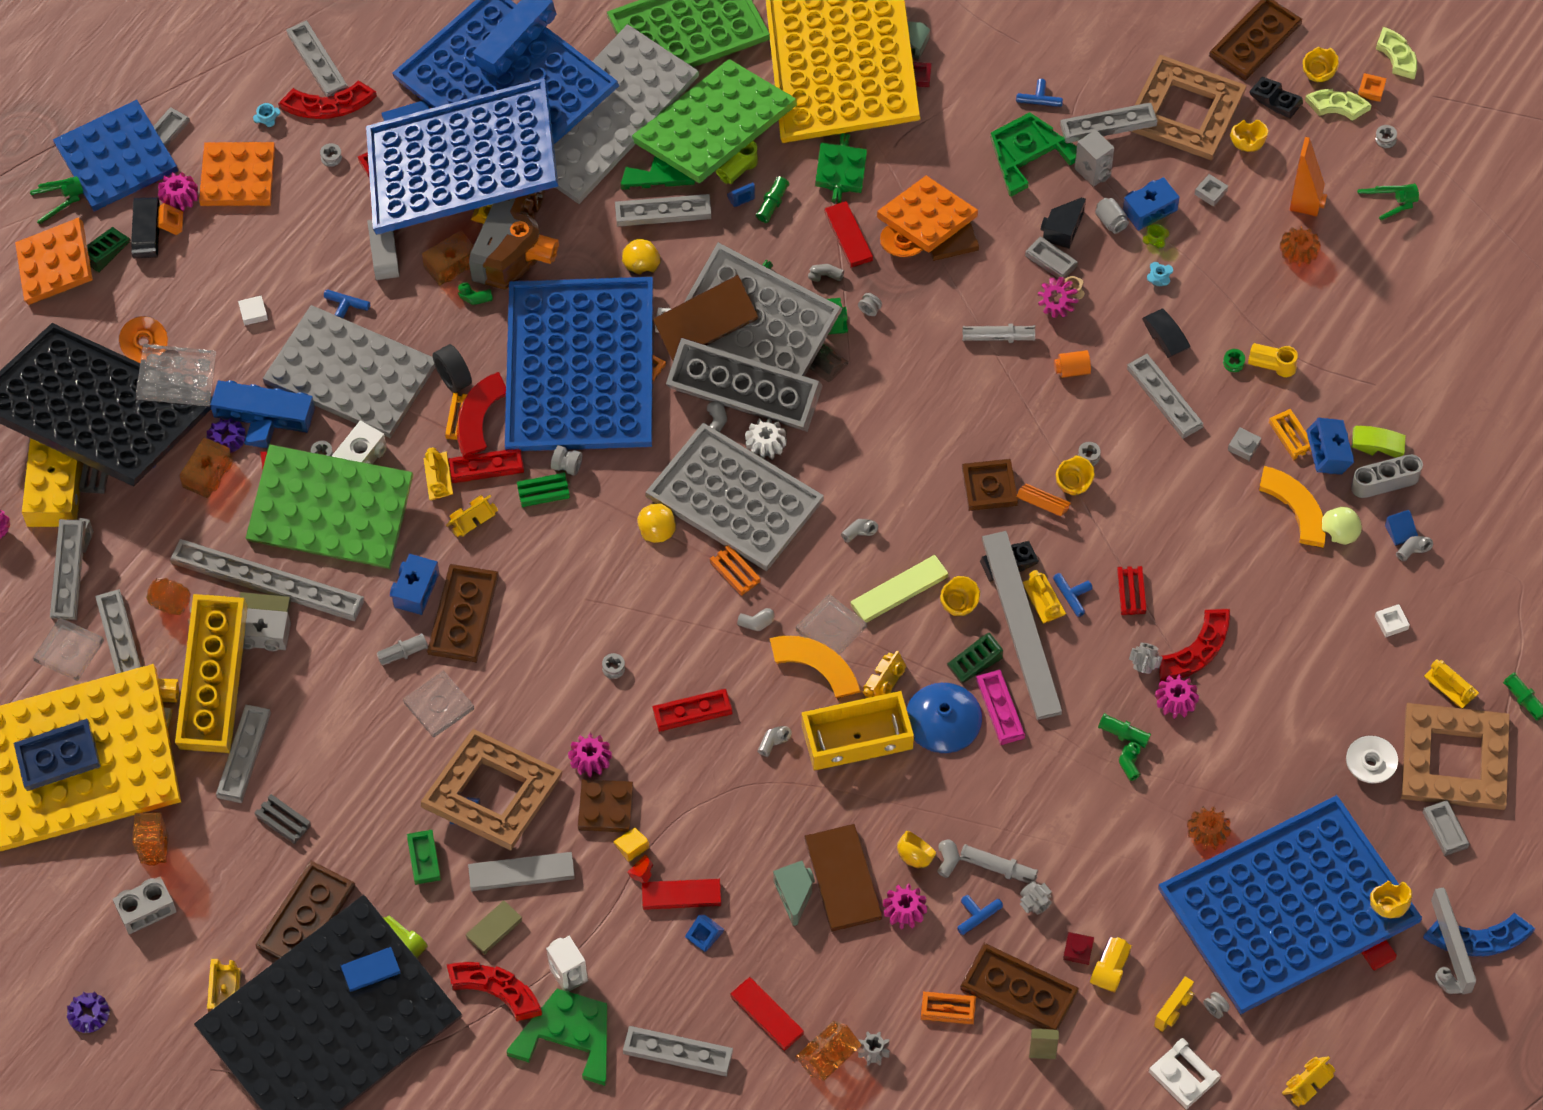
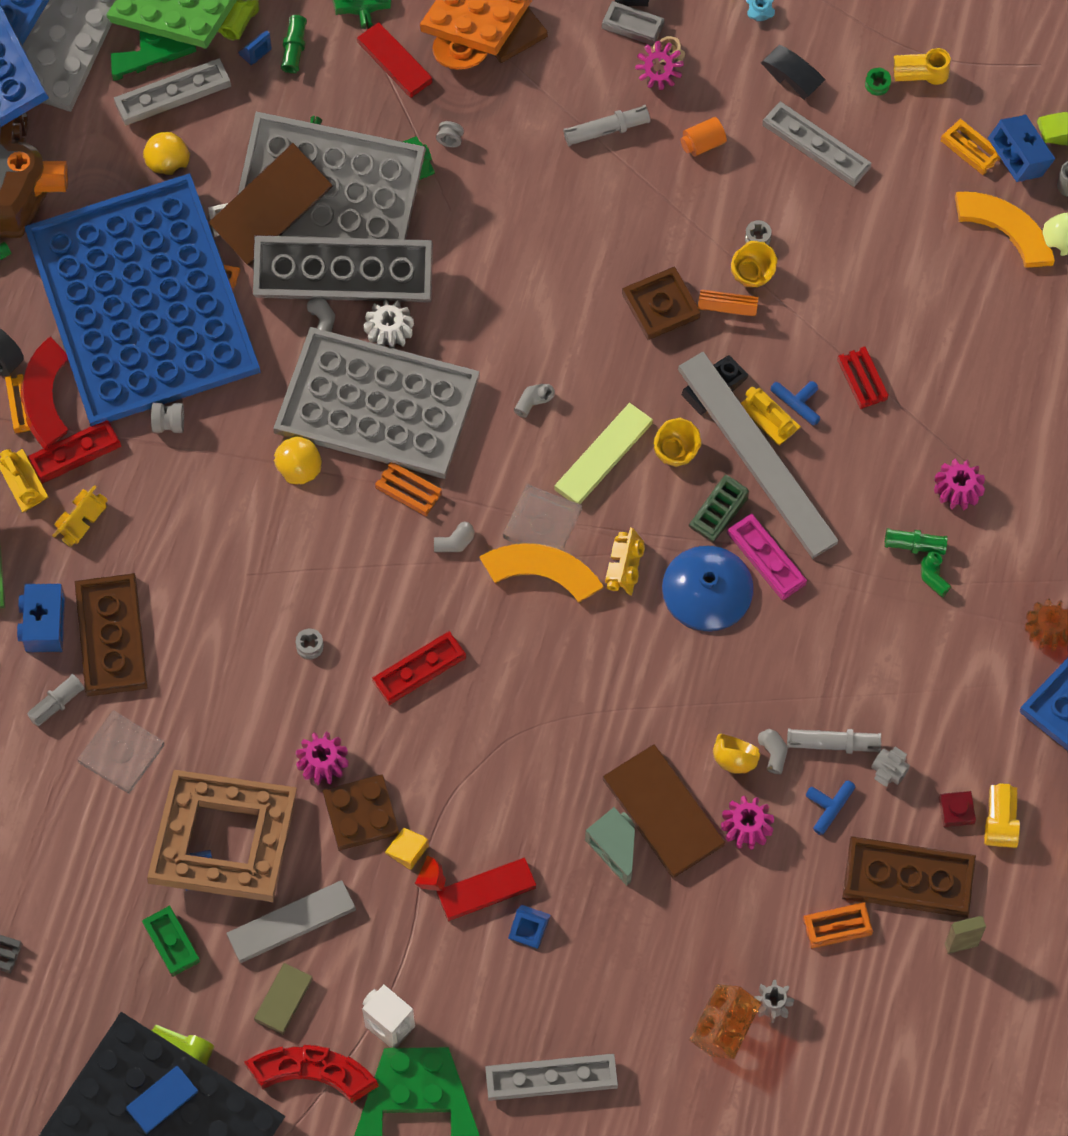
camera: 20 degrees left, 5 degrees up
reddish brown tile [255,860,356,959] -> none
green tile [517,473,570,507] -> none
red tile [730,977,804,1051] -> none
light grey arm [757,726,792,757] -> none
yellow piece [801,691,914,771] -> none
light grey arm [808,264,845,282] -> none
clear smoke slope [809,344,849,382] -> none
light grey gear [1129,643,1163,674] -> none
red tile [1159,609,1230,682] -> none
light grey plate [1228,427,1262,461] -> none

